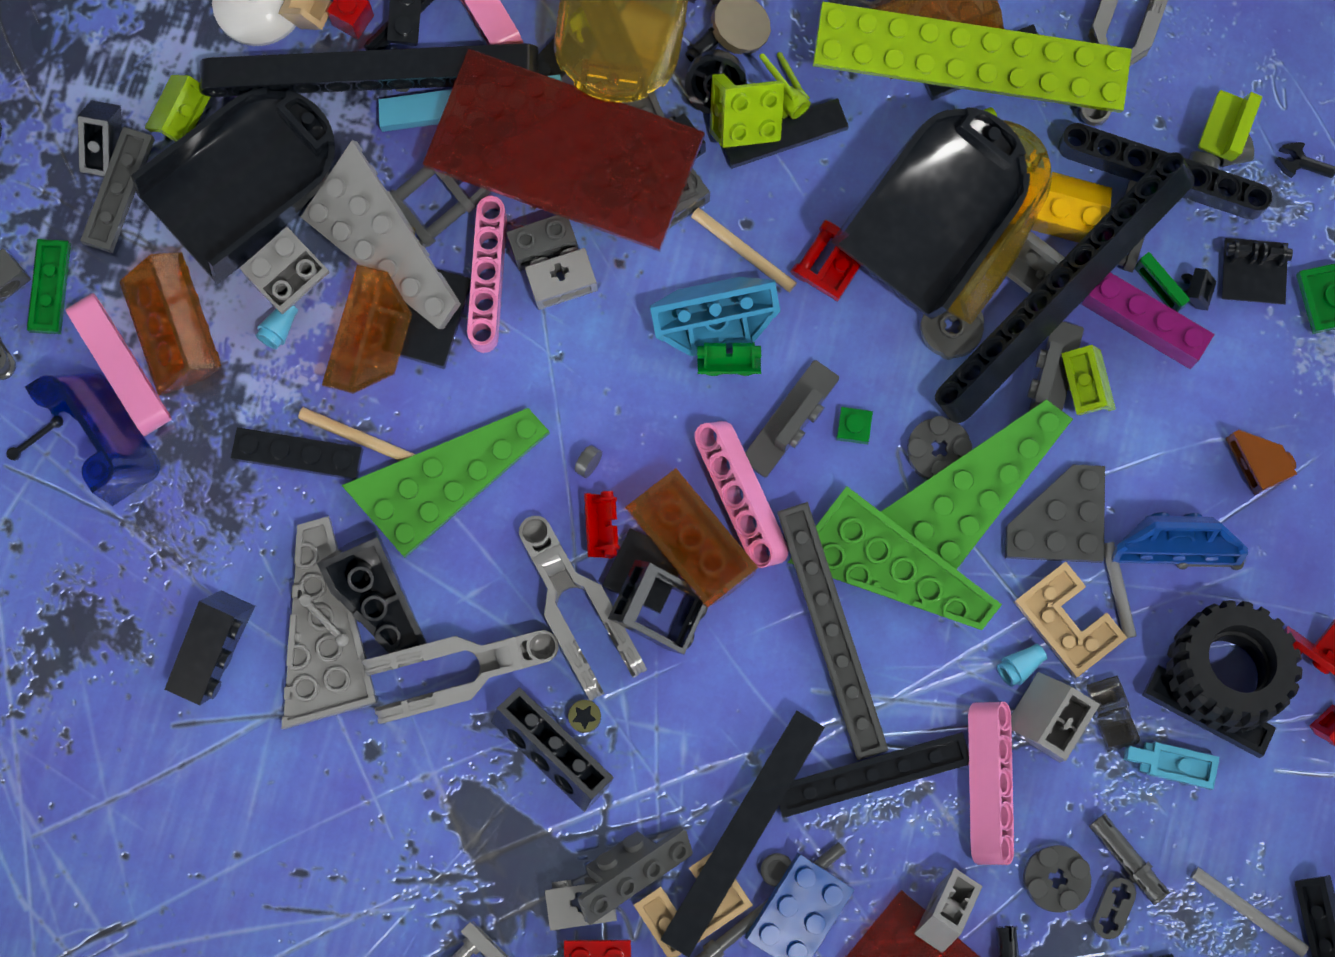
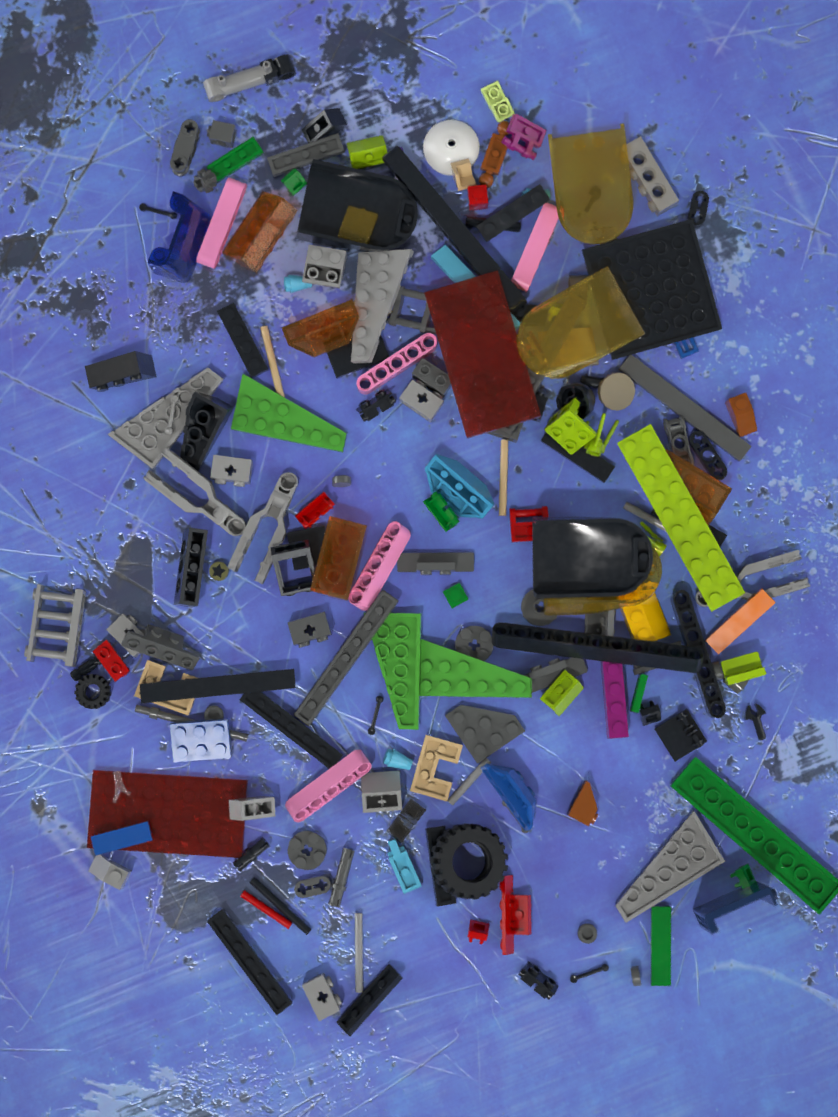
camera: 50 degrees right, 5 degrees up
none -> dark grey gear [194,169,217,193]
none -> light grey brick [210,455,253,487]
none -> green plate [281,168,307,196]
none -> dark grey brick [288,612,332,648]
none -> clear yellow piece [338,206,378,244]
none -> black hinge [356,389,396,422]
none -> black hinge [368,696,383,735]
none -> light grey bar [623,502,666,532]
none -> orange tile [705,588,776,655]

